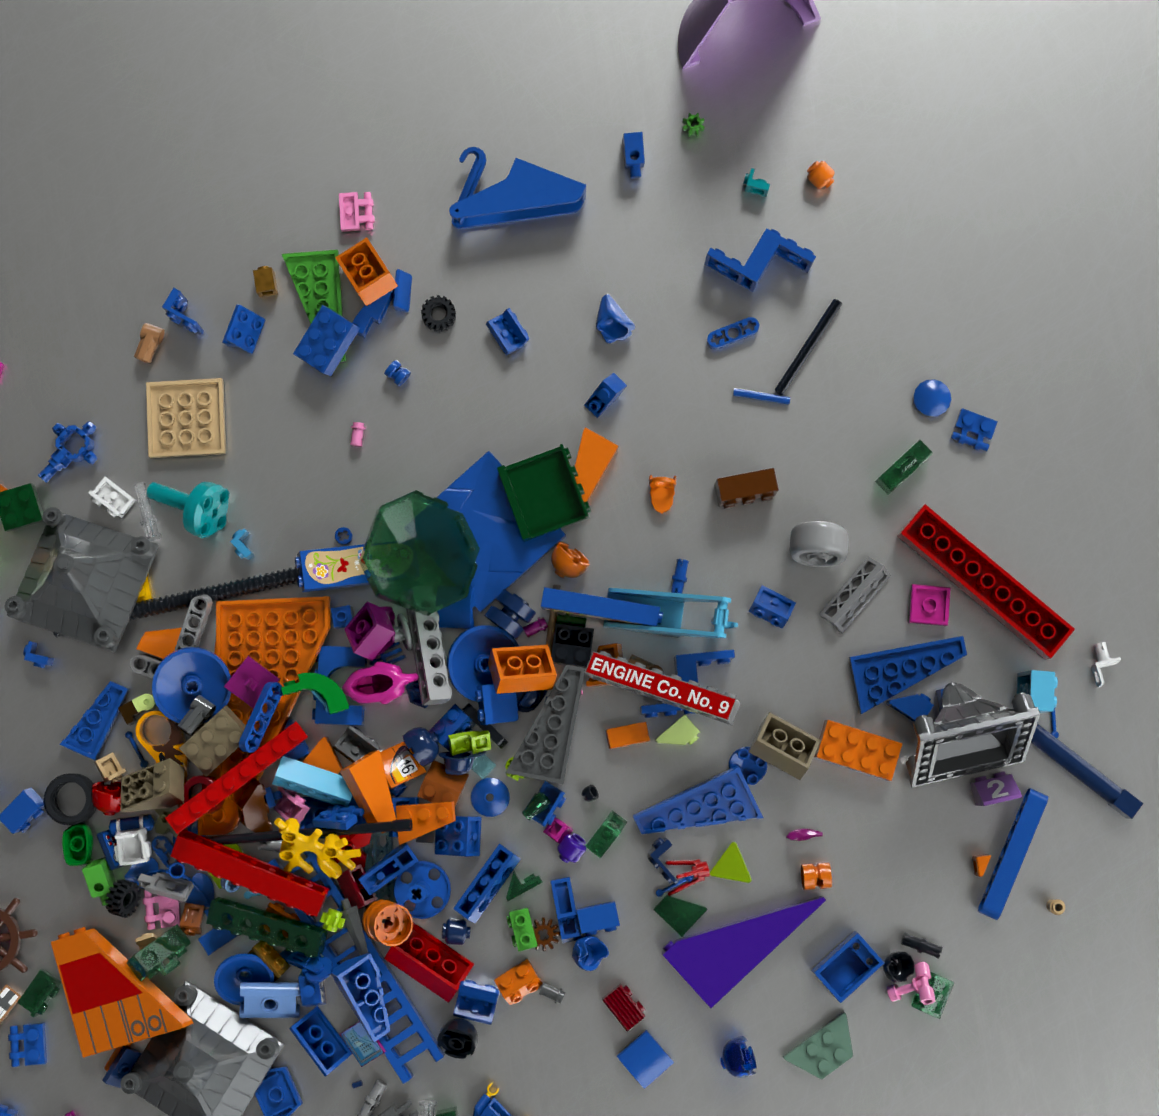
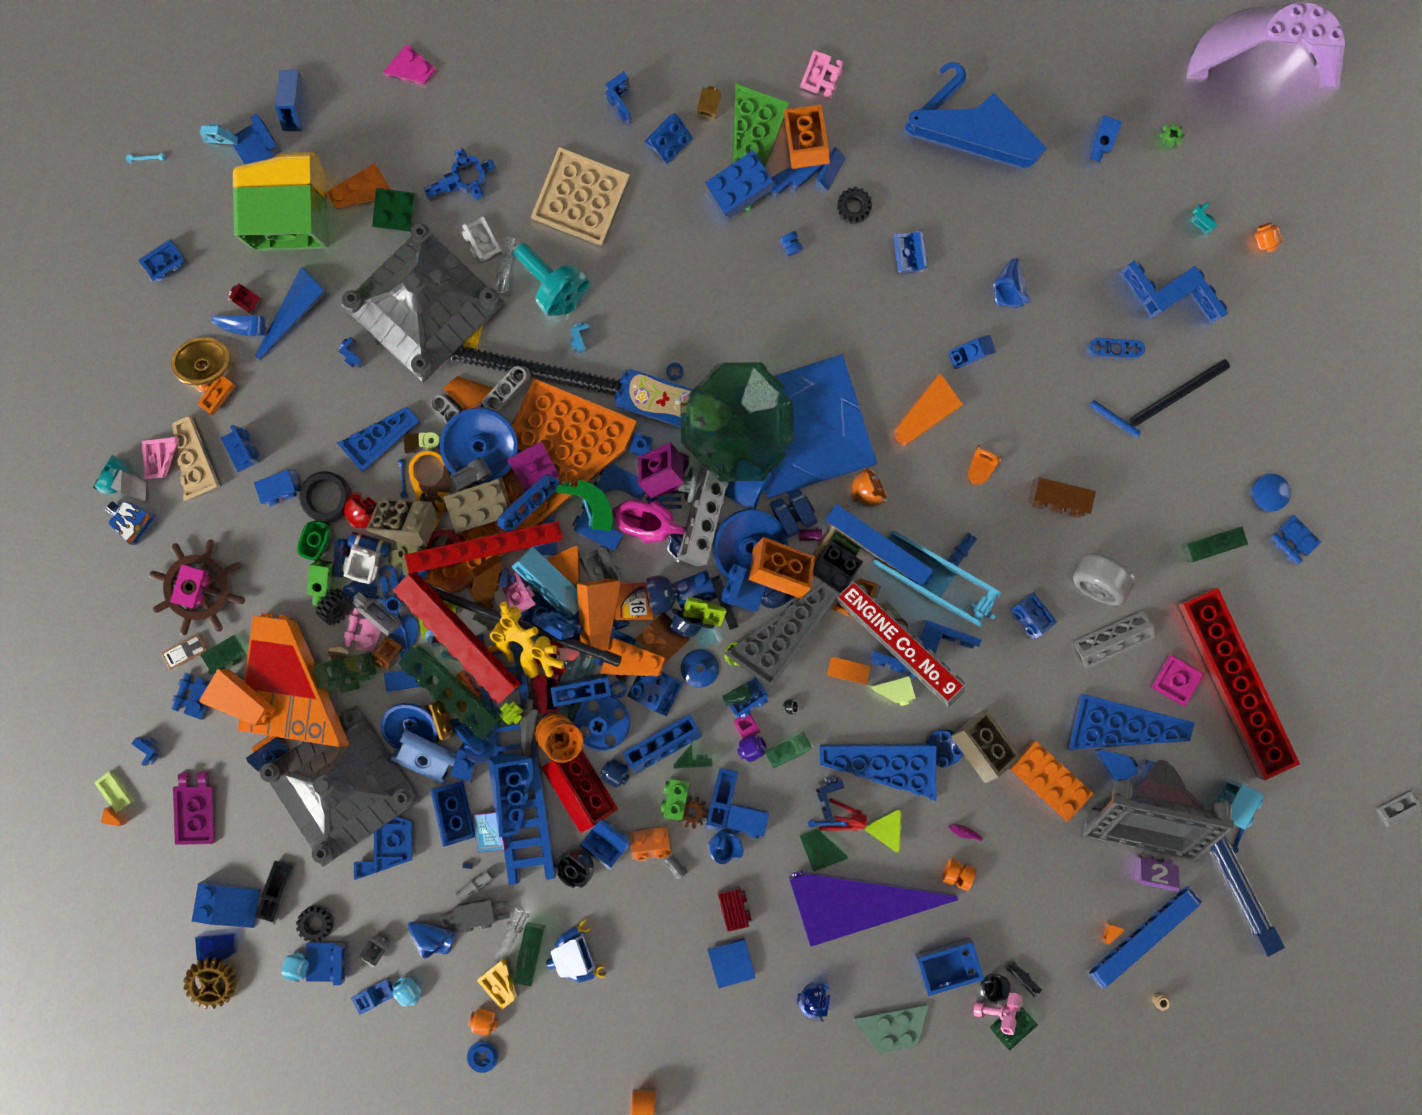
camera: 30 degrees right, 5 degrees up
tan bracket [94,752,126,783] -> none
medium nougat piece [134,323,165,363] -> none
bright pink pin [350,422,366,447] -> none
dark green panel [497,444,591,541] -> none
white bracket [1091,642,1121,688] -> none
none -> orange slope [199,669,276,725]
none -> blue bush [610,681,627,698]

